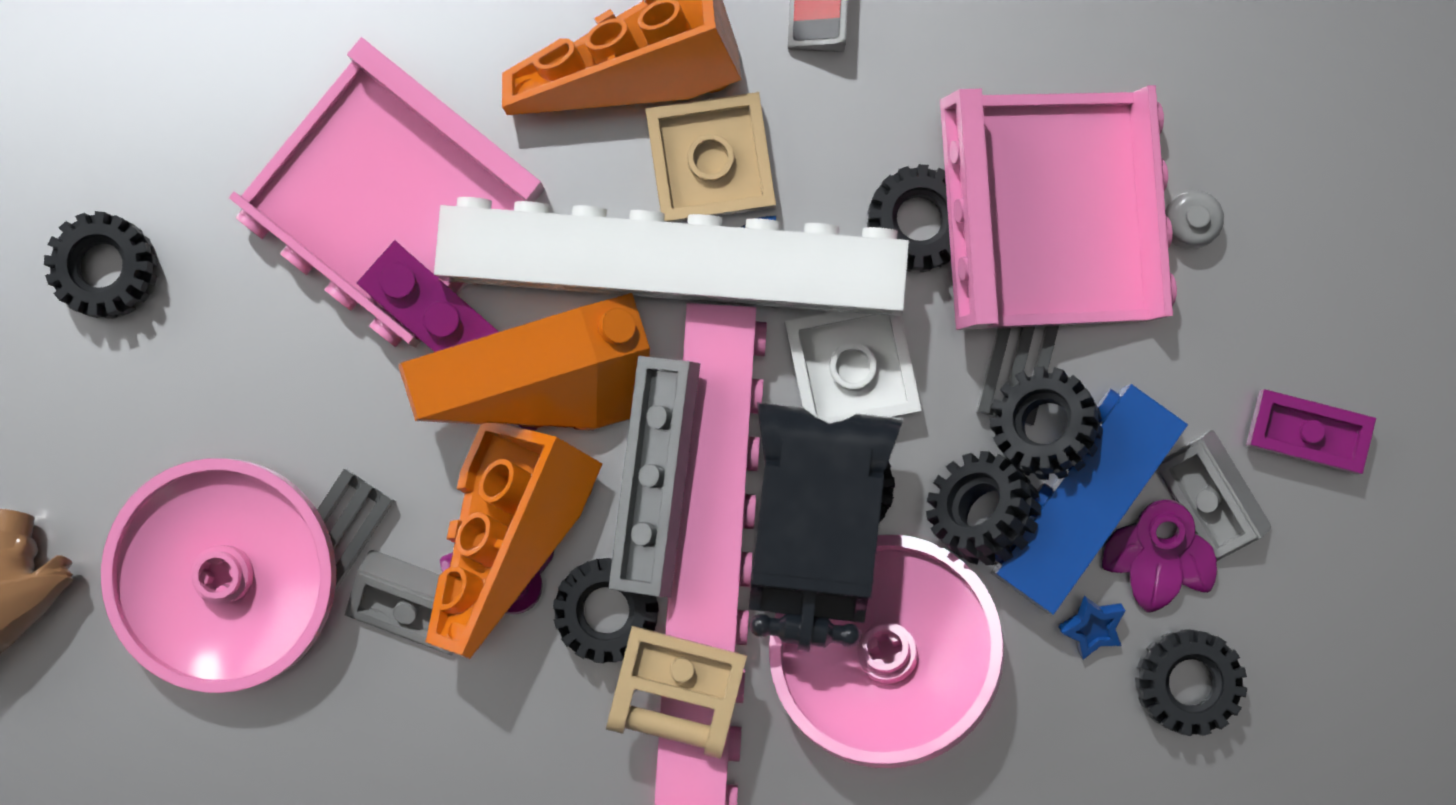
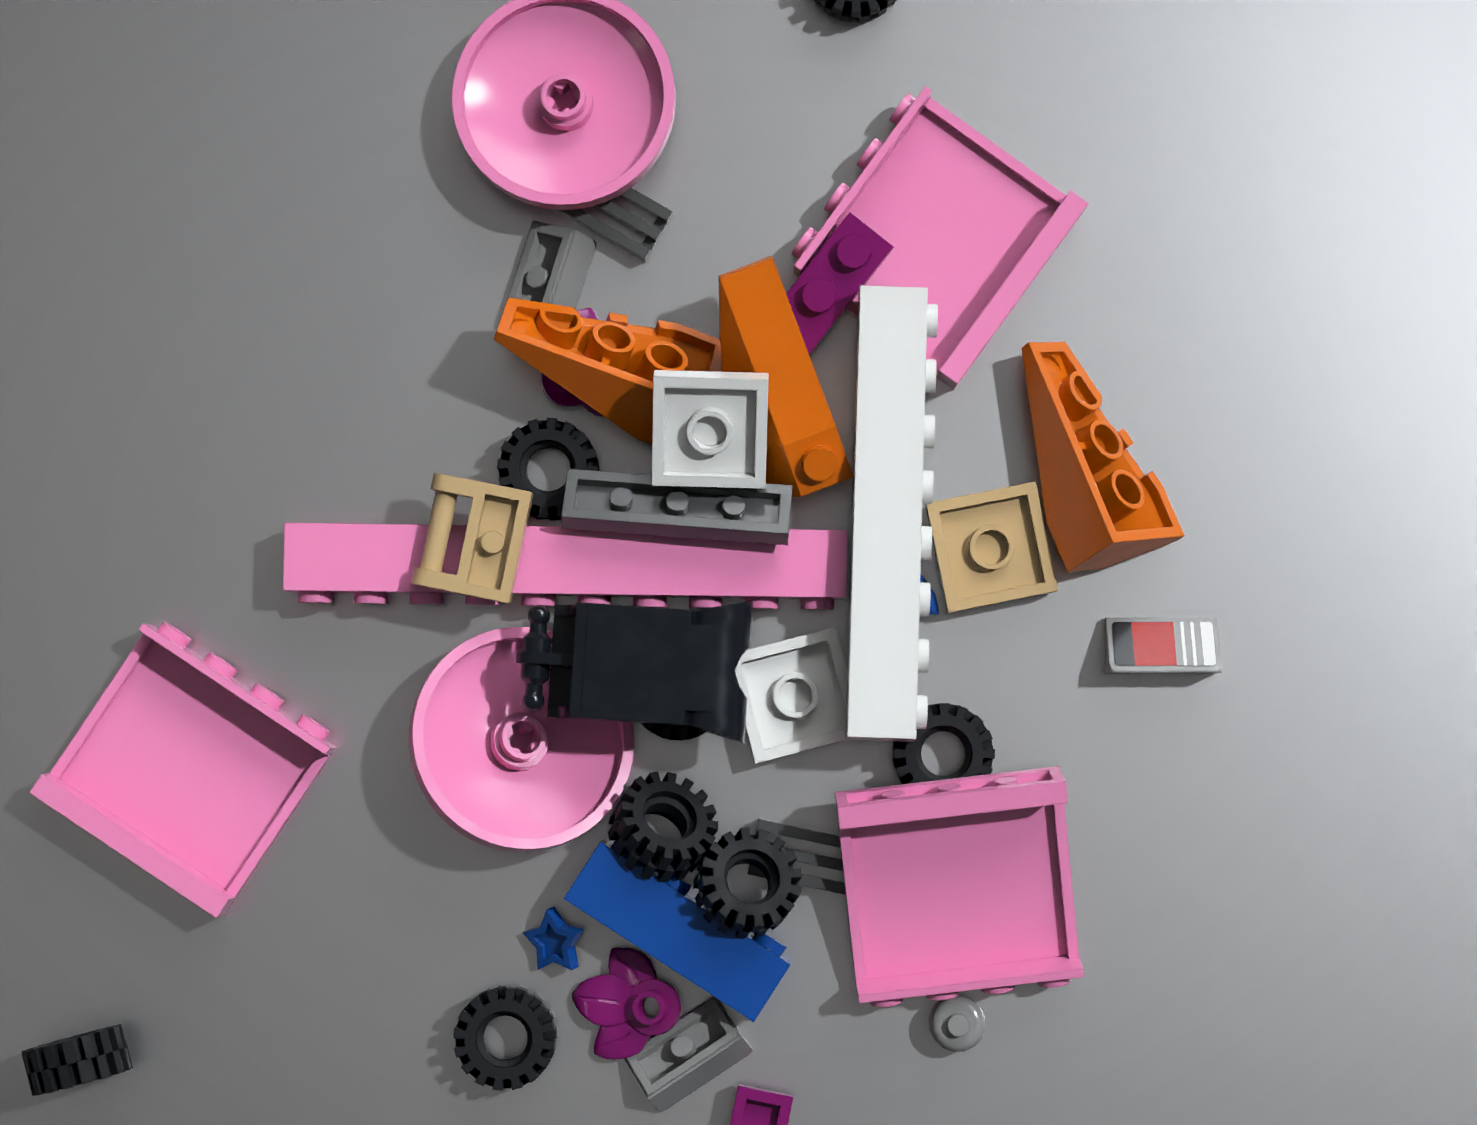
camera: 90 degrees right, 0 degrees up
none -> white plate [652,370,769,489]

